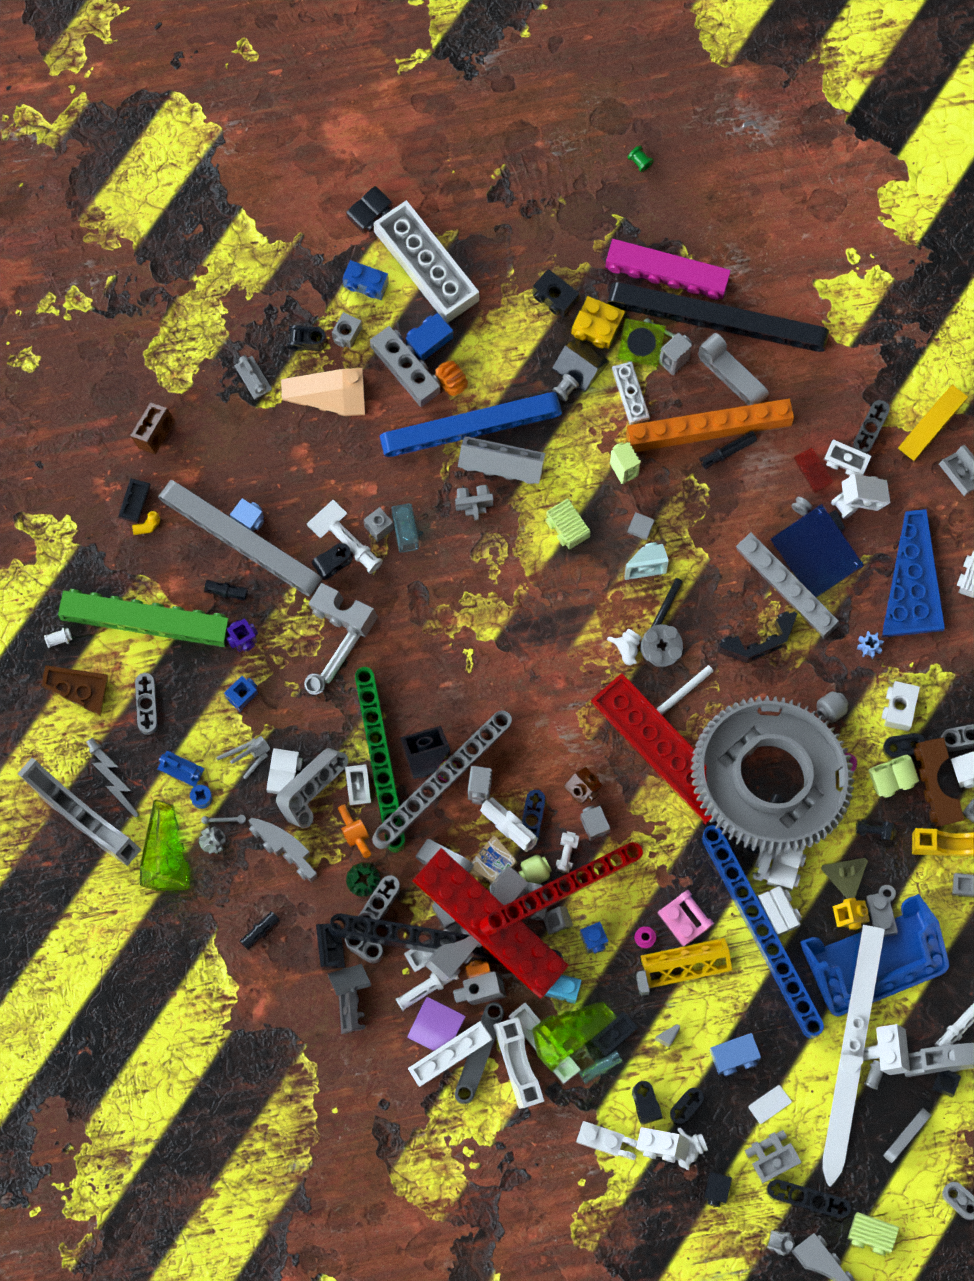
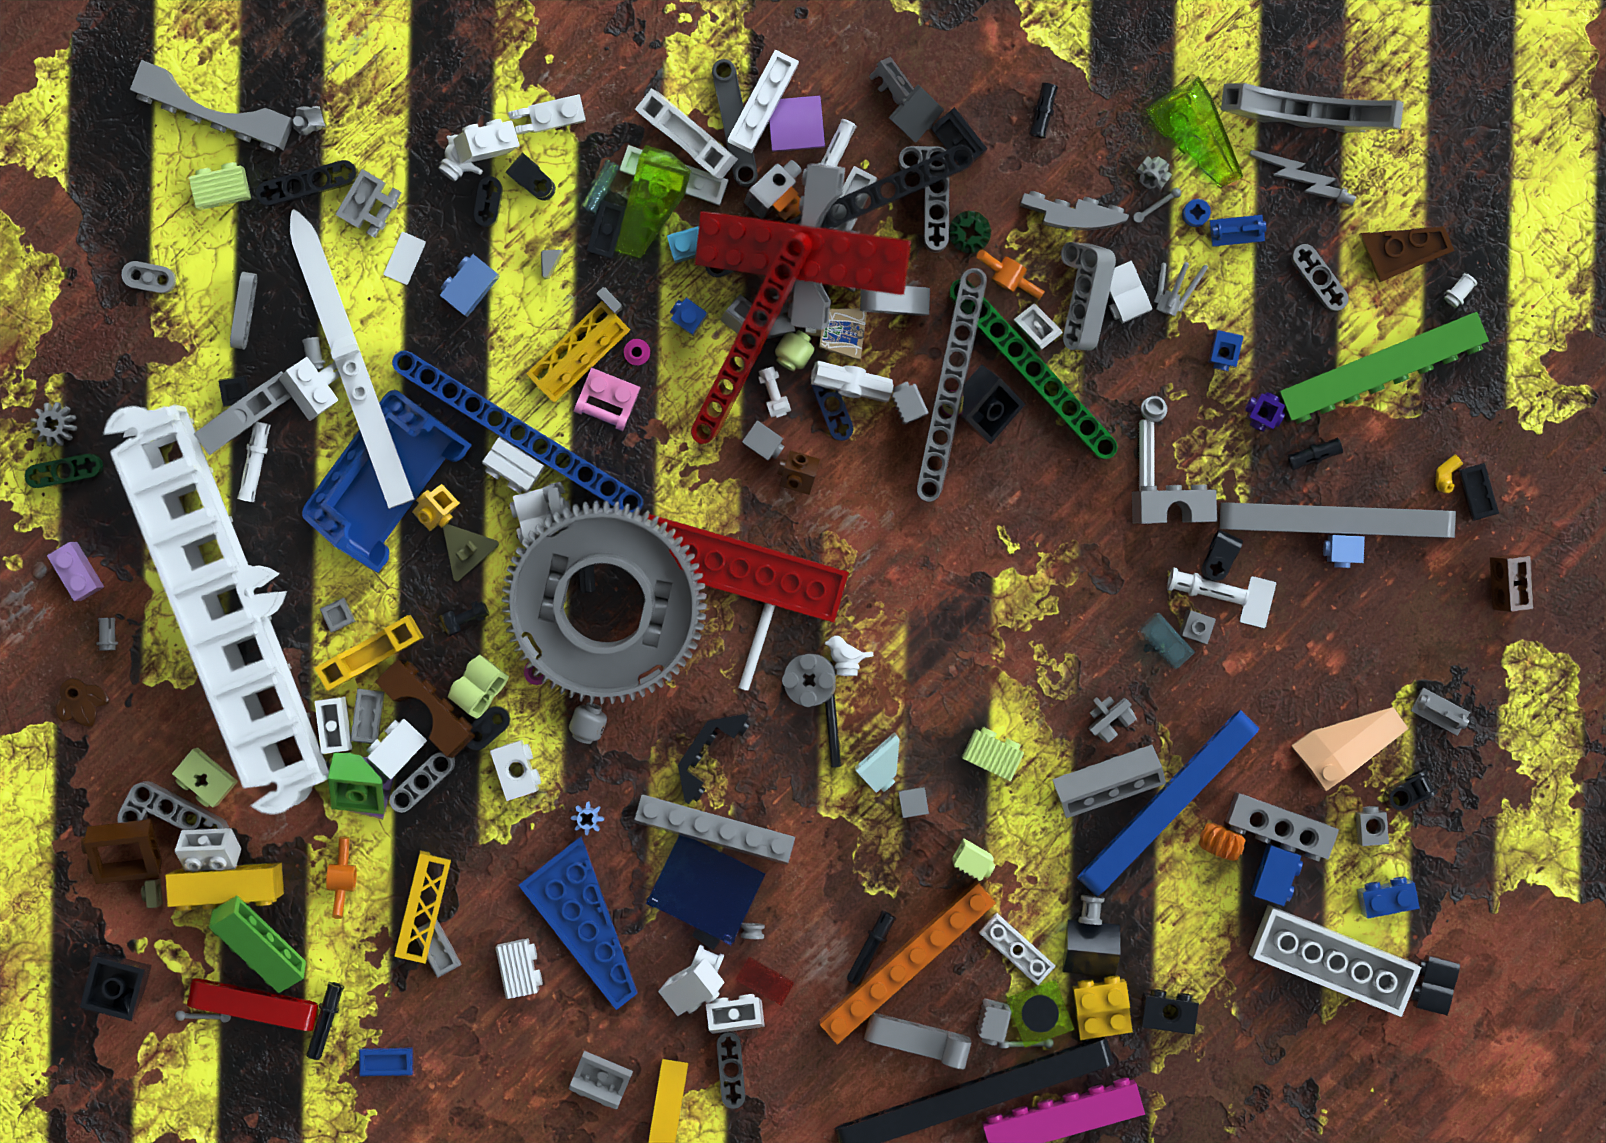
camera: 150 degrees right, 15 degrees up
black brick [703,1172,732,1208] -> none
light grey hinge [866,885,898,937] -> none

